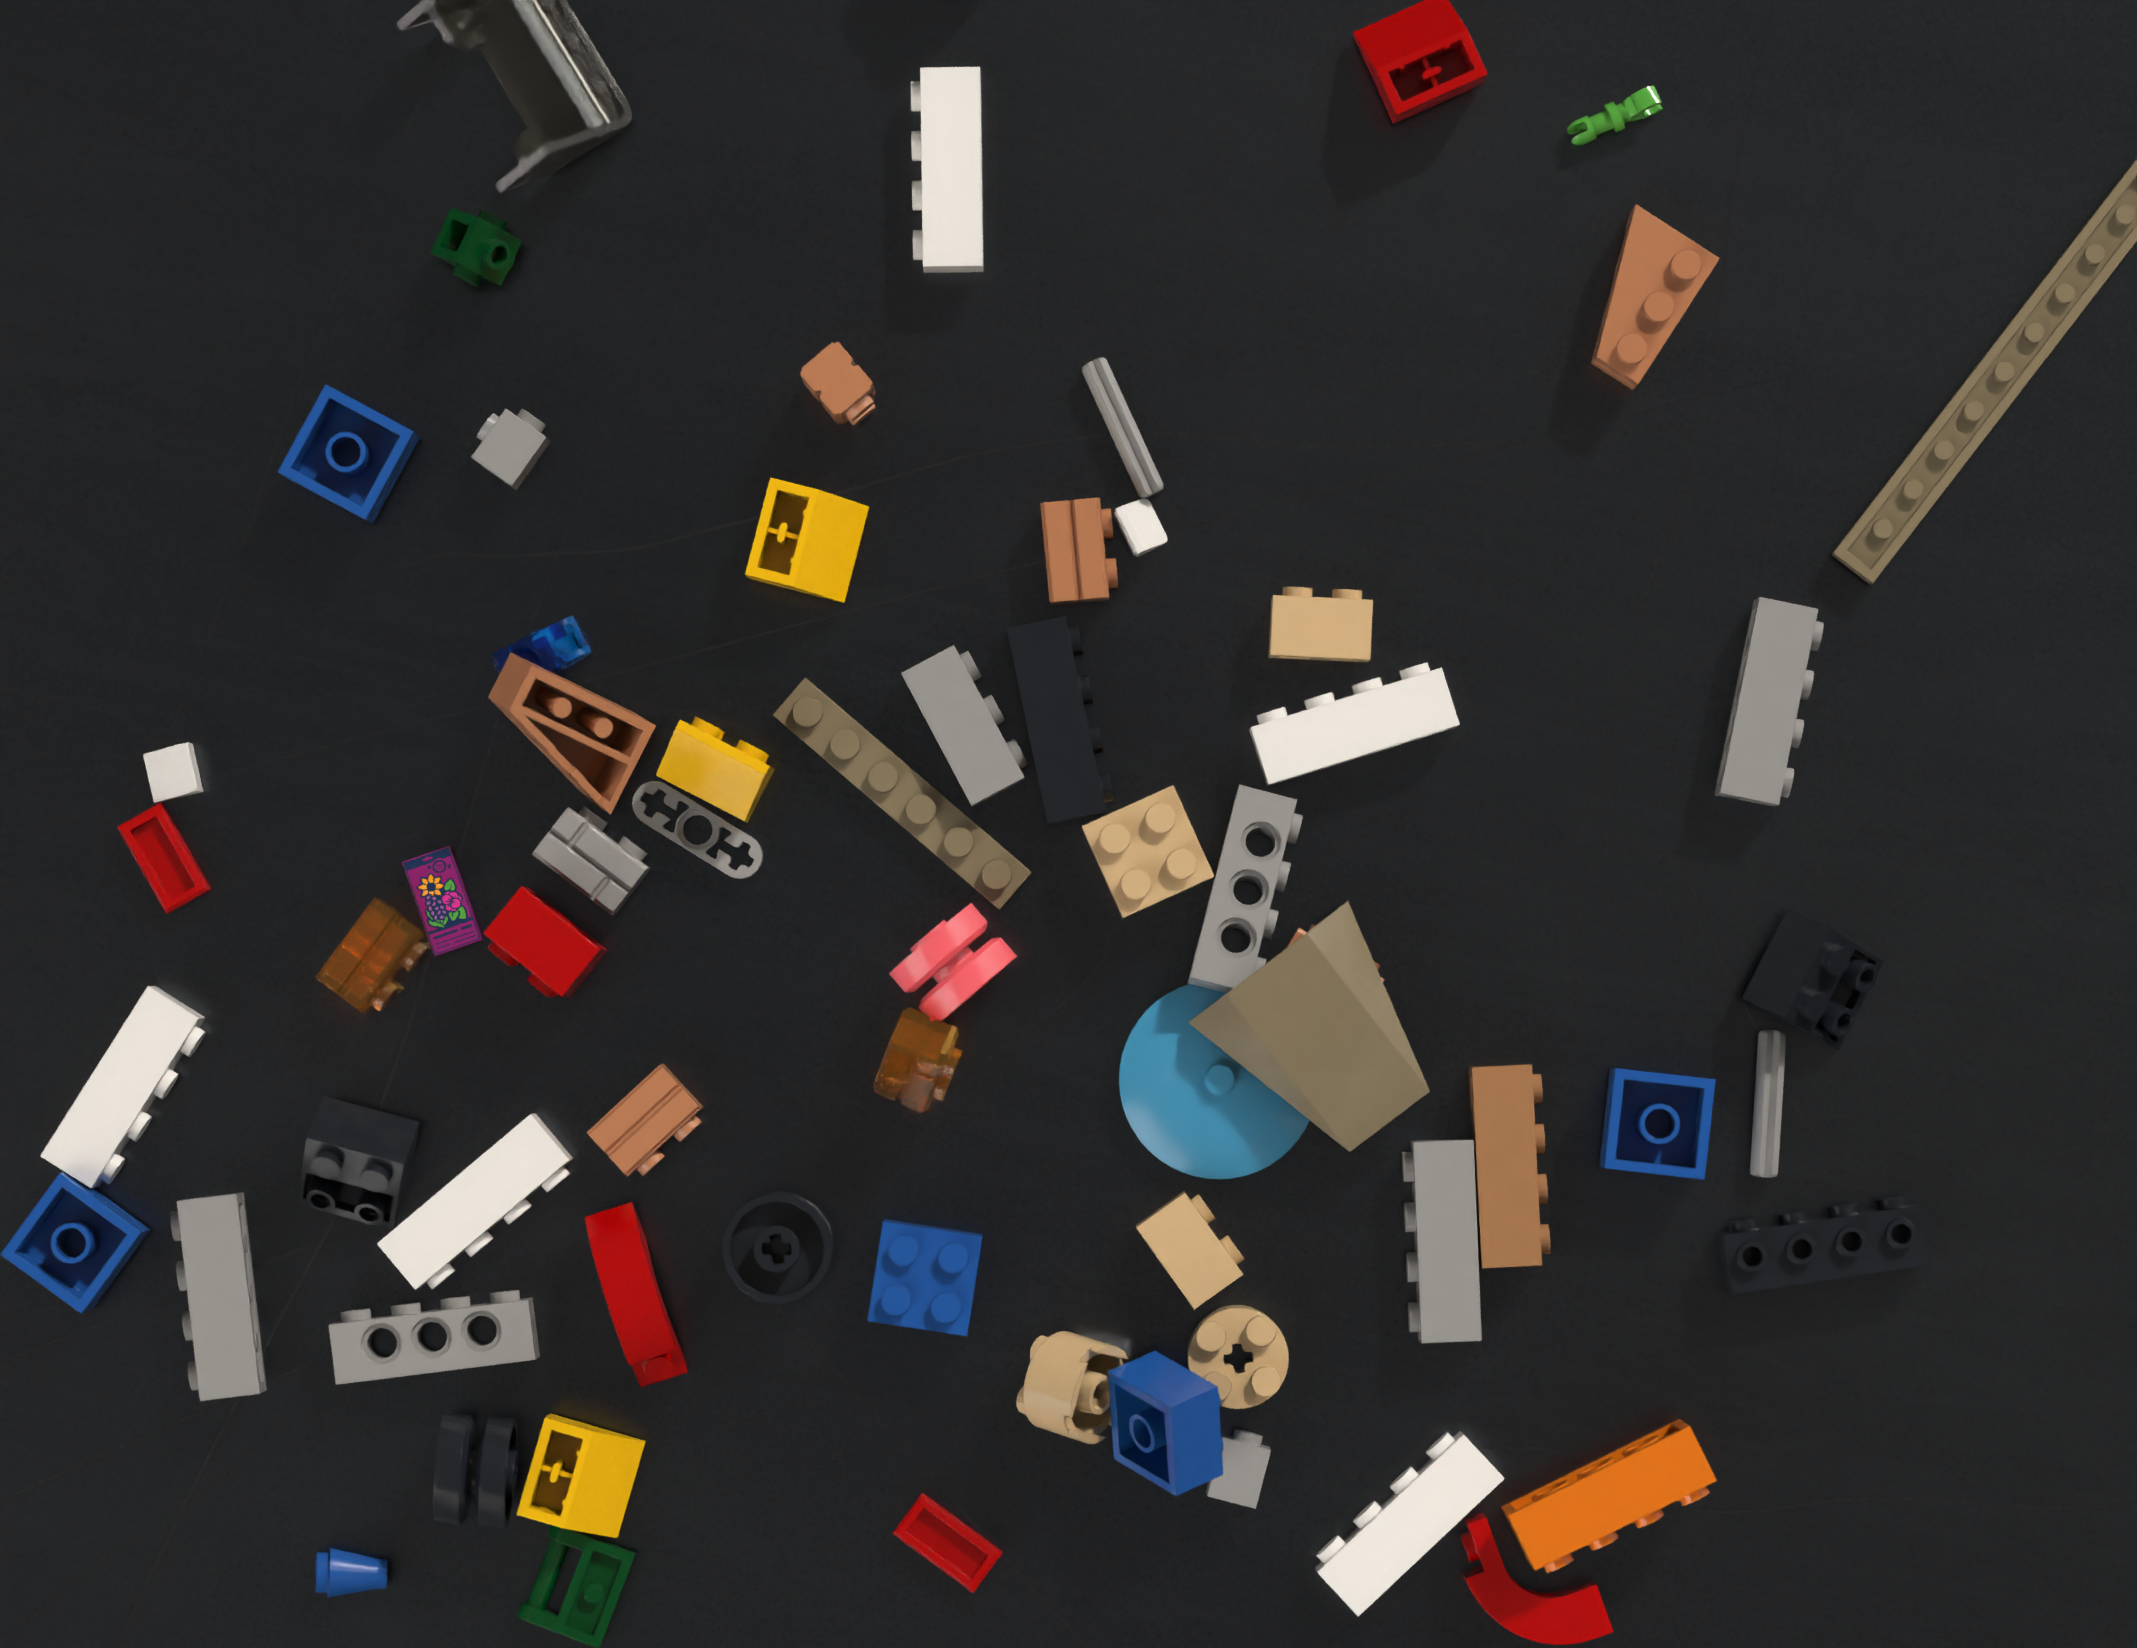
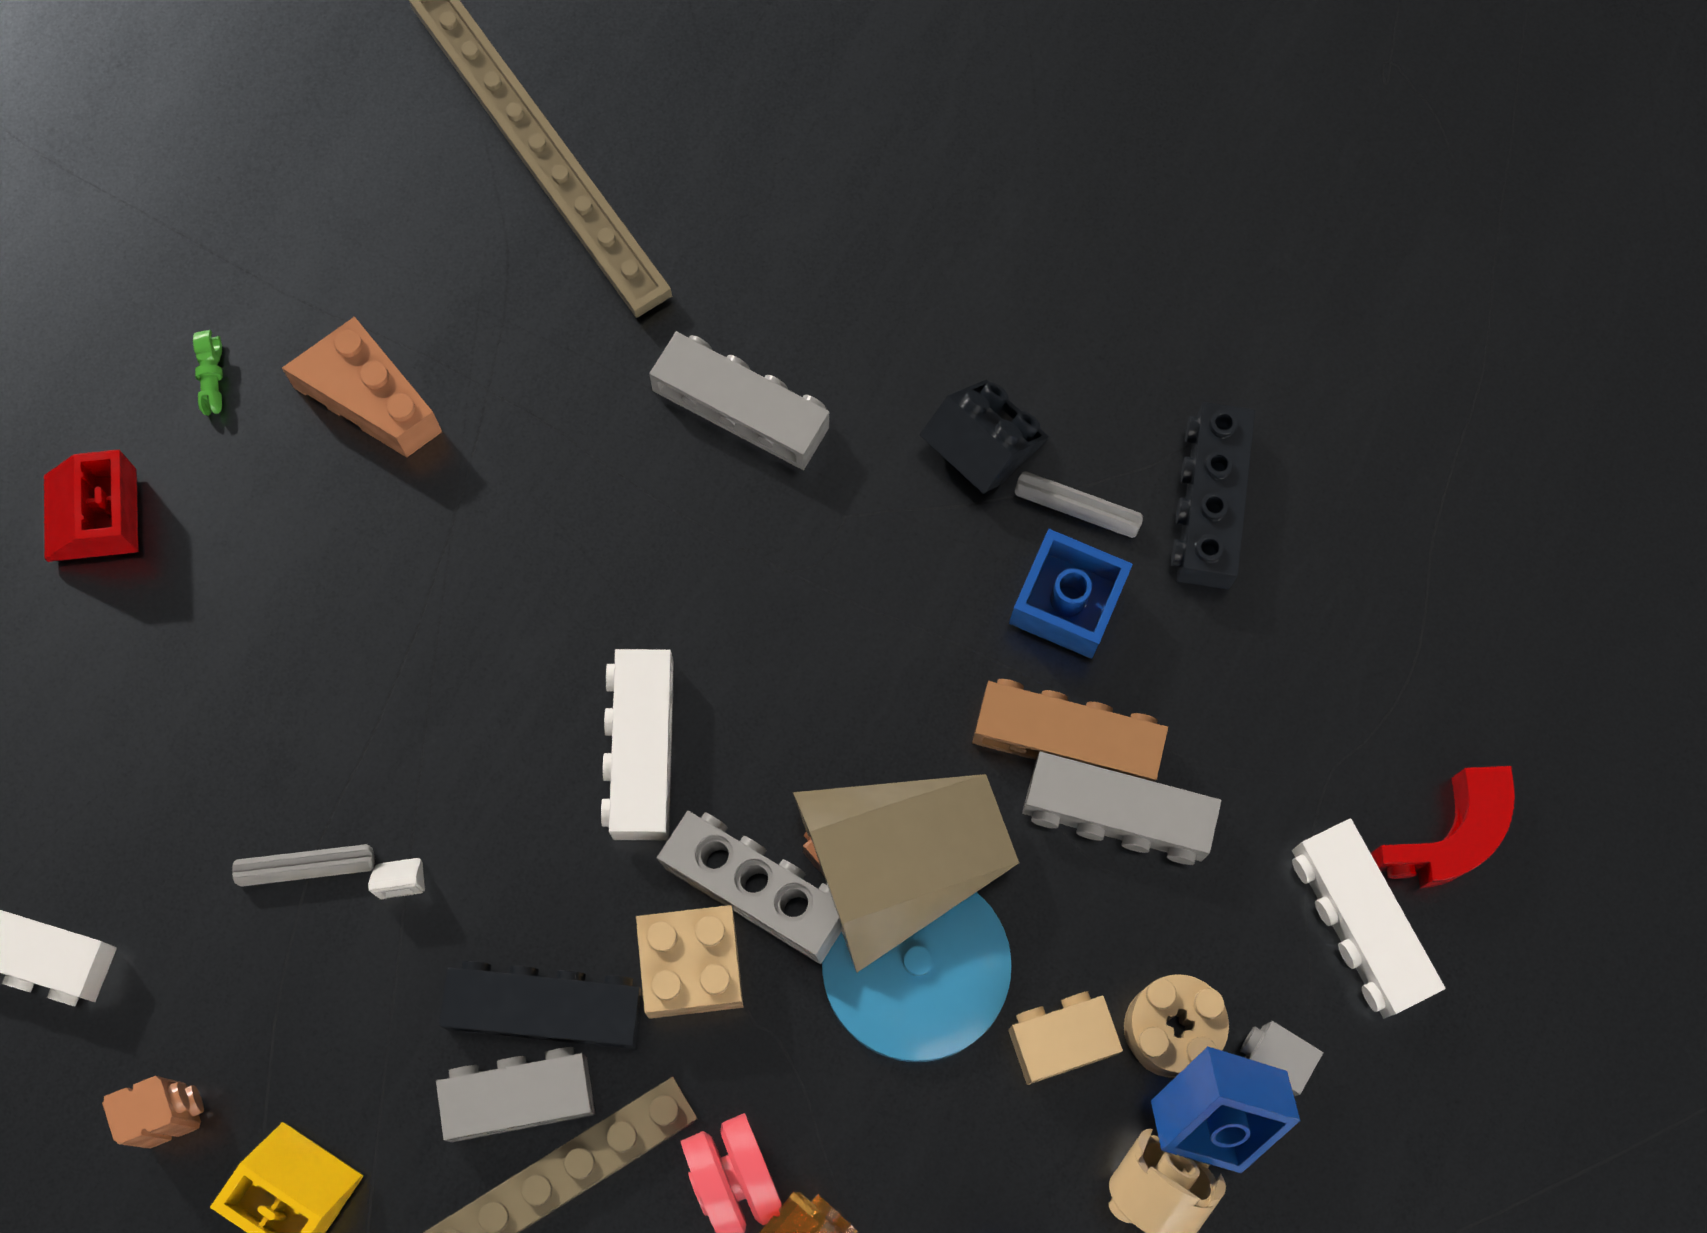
camera: 75 degrees left, 15 degrees down
nougat brick [1040,498,1118,605] -> none
tan brick [1269,587,1373,663] -> none
orange brick [1501,1419,1717,1573] -> none

